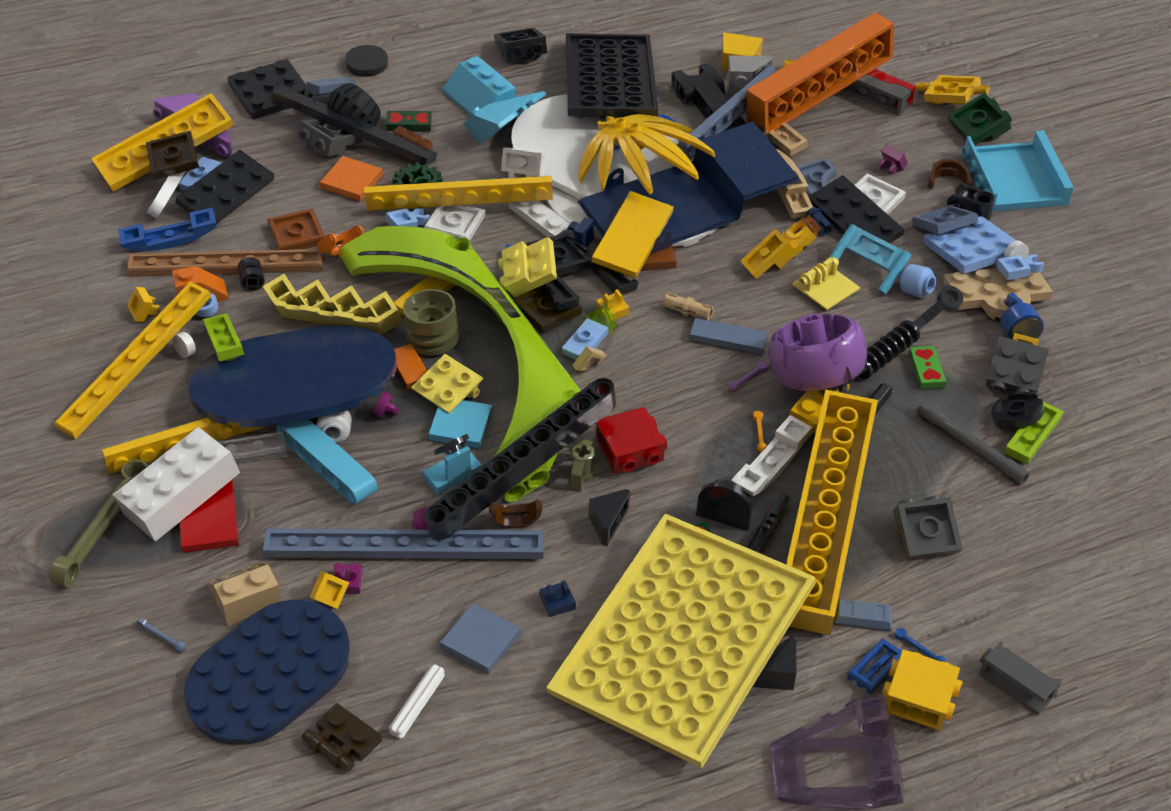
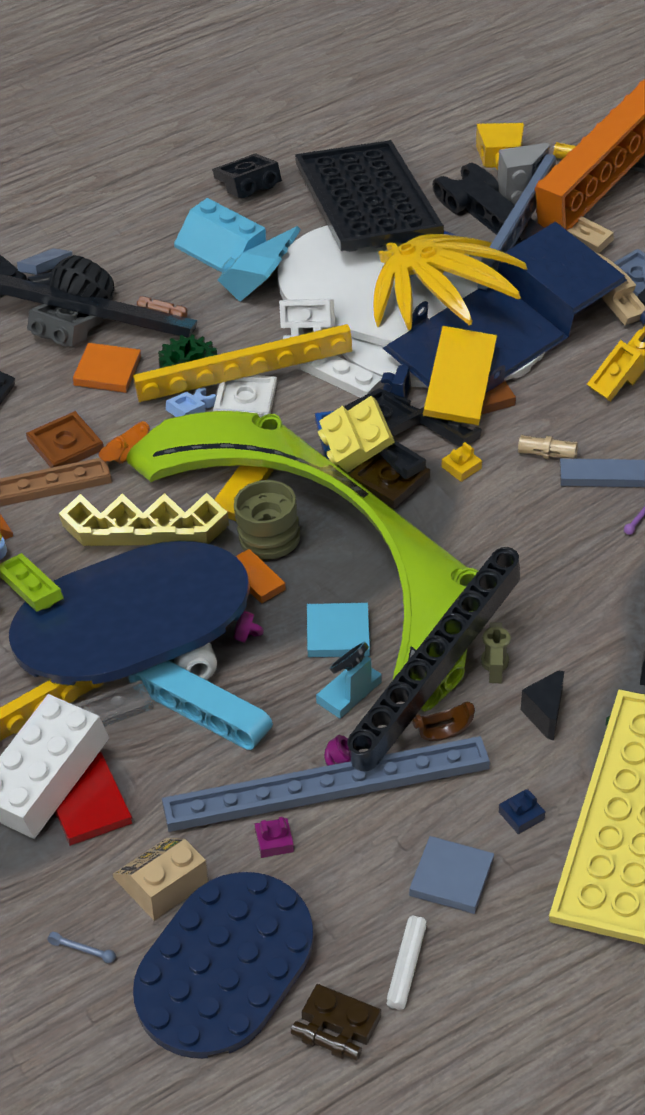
camera: 10 degrees left, 0 degrees up
black wheel [237,257,265,292] -> none
yellow tile [310,571,349,609] -> none
black tile [345,45,388,76] -> none
dark green tile [386,111,432,131] -> none
light yellow hinge [411,354,483,414] -> none
light blue plate [562,318,609,360] -> none
tan tile [572,346,606,371] -> none
clear neon green tile [585,305,618,331] -> none
red brick [595,407,667,474] -> none

